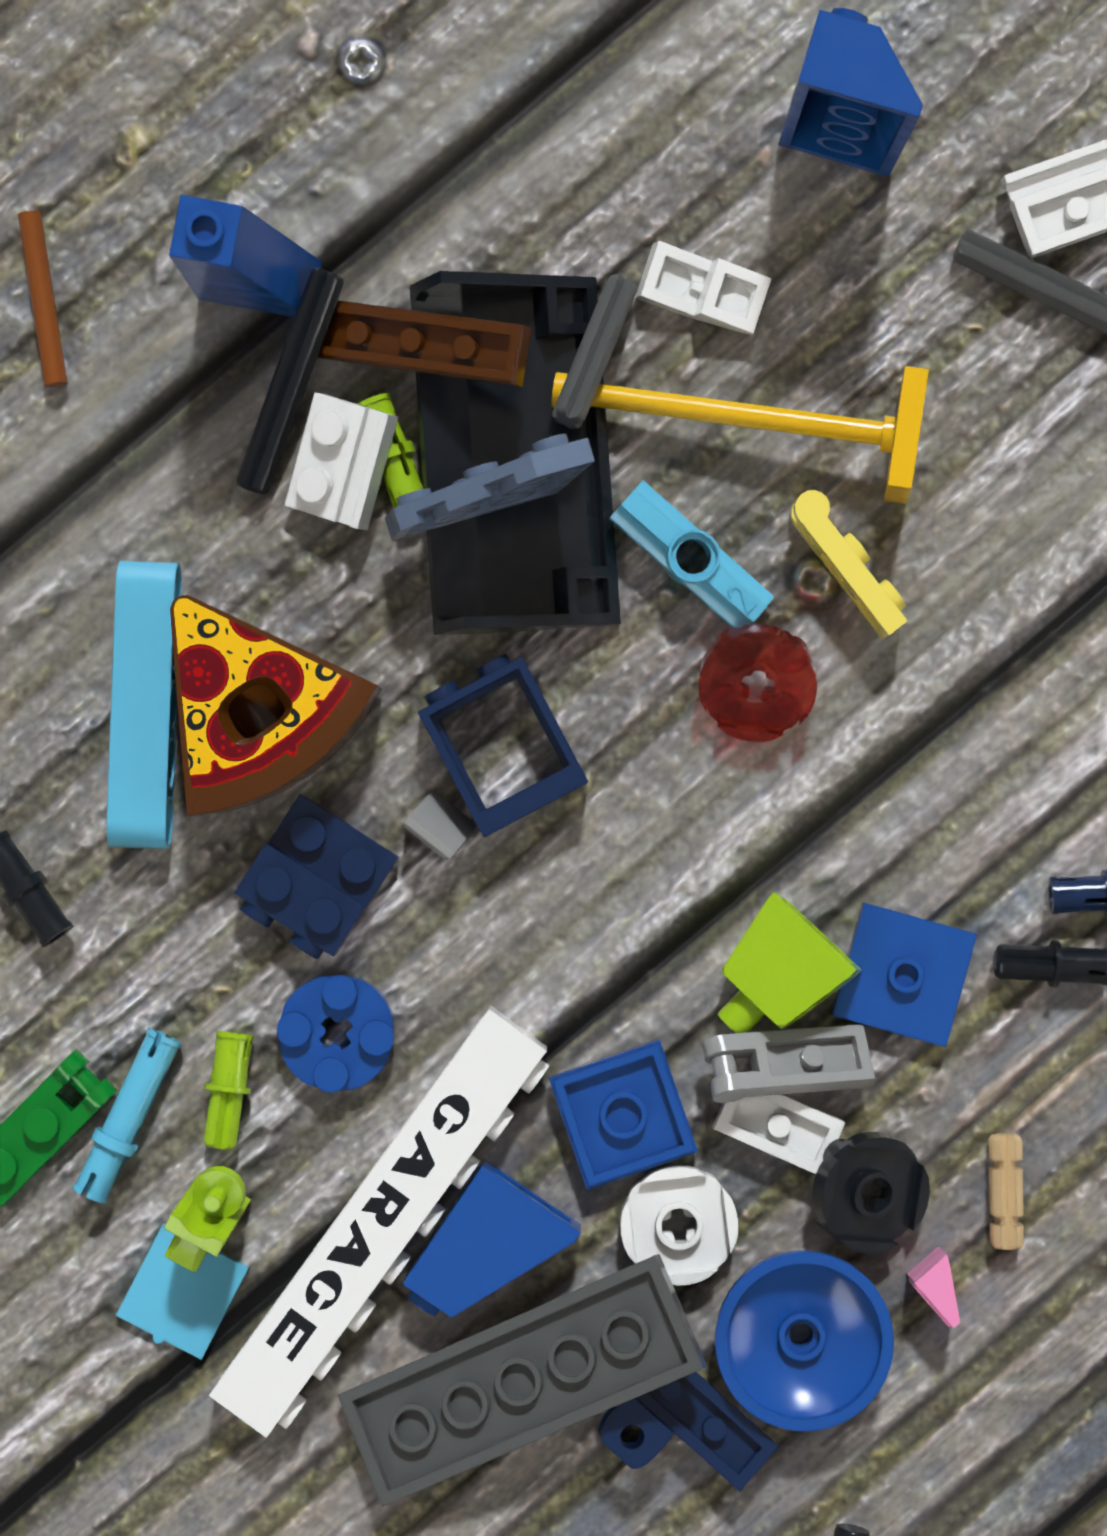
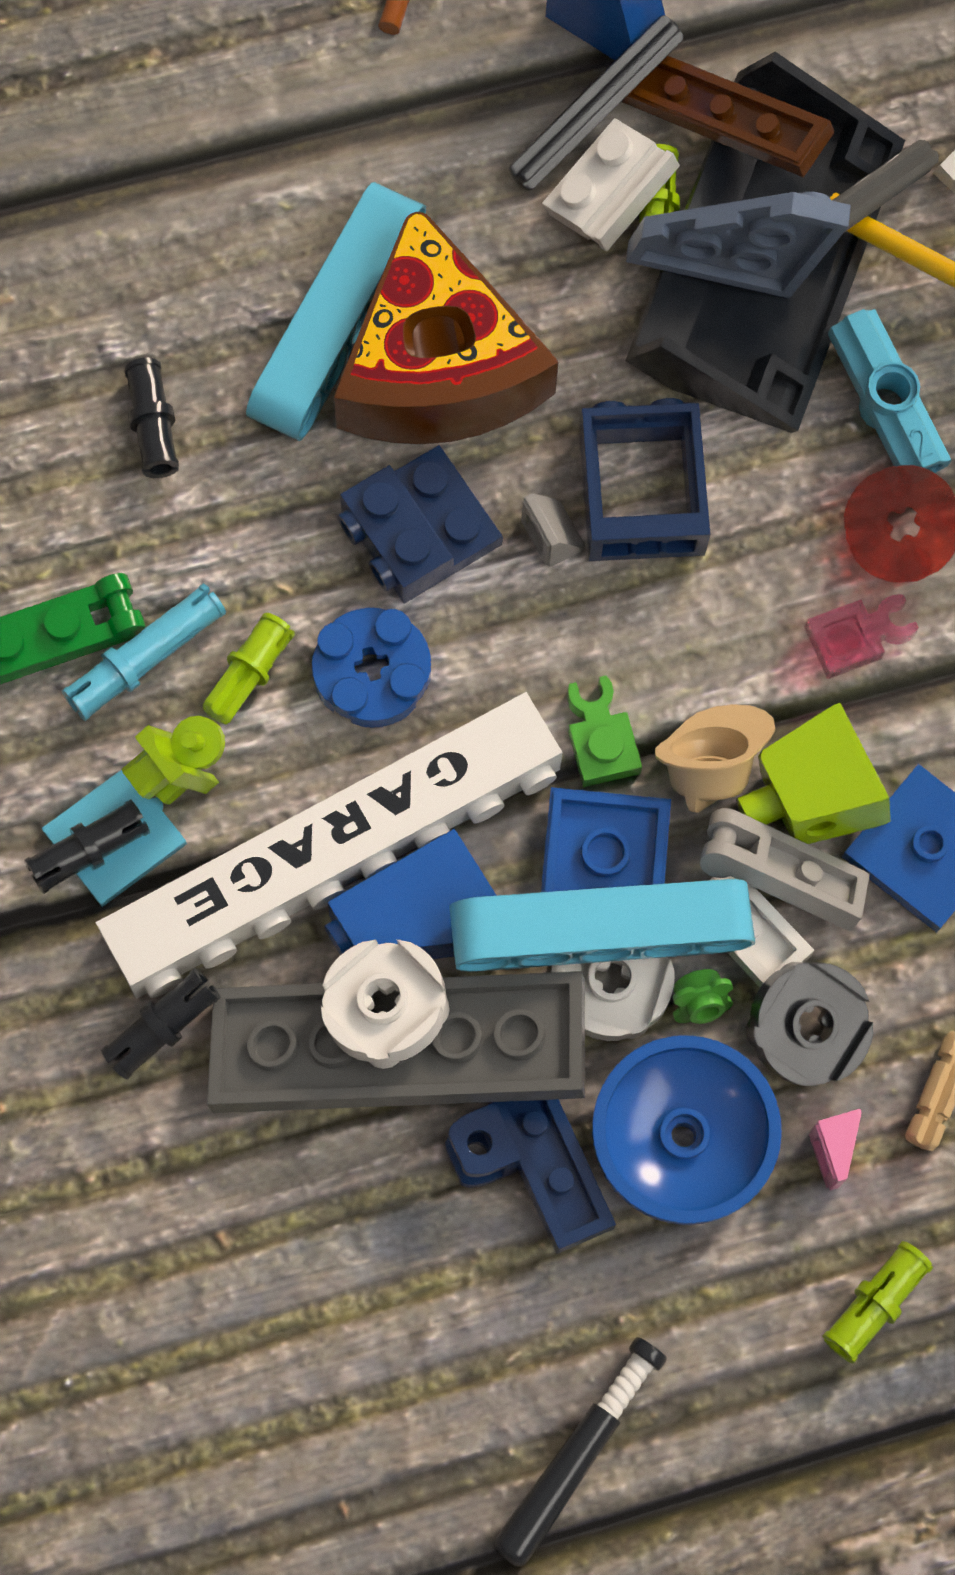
camera: 20 degrees right, 15 degrees down
none -> black pin [24,799,150,894]
none -> black pin [101,968,221,1080]
none -> white plate [321,940,450,1069]
none -> medium azure beam [449,879,755,972]
none -> bright green plate [567,675,642,787]
none -> tan piece [655,704,775,813]
none -> bright green plate [673,969,733,1024]
none -> clear pink plate [804,594,919,679]
none -> lime pin [822,1241,933,1363]

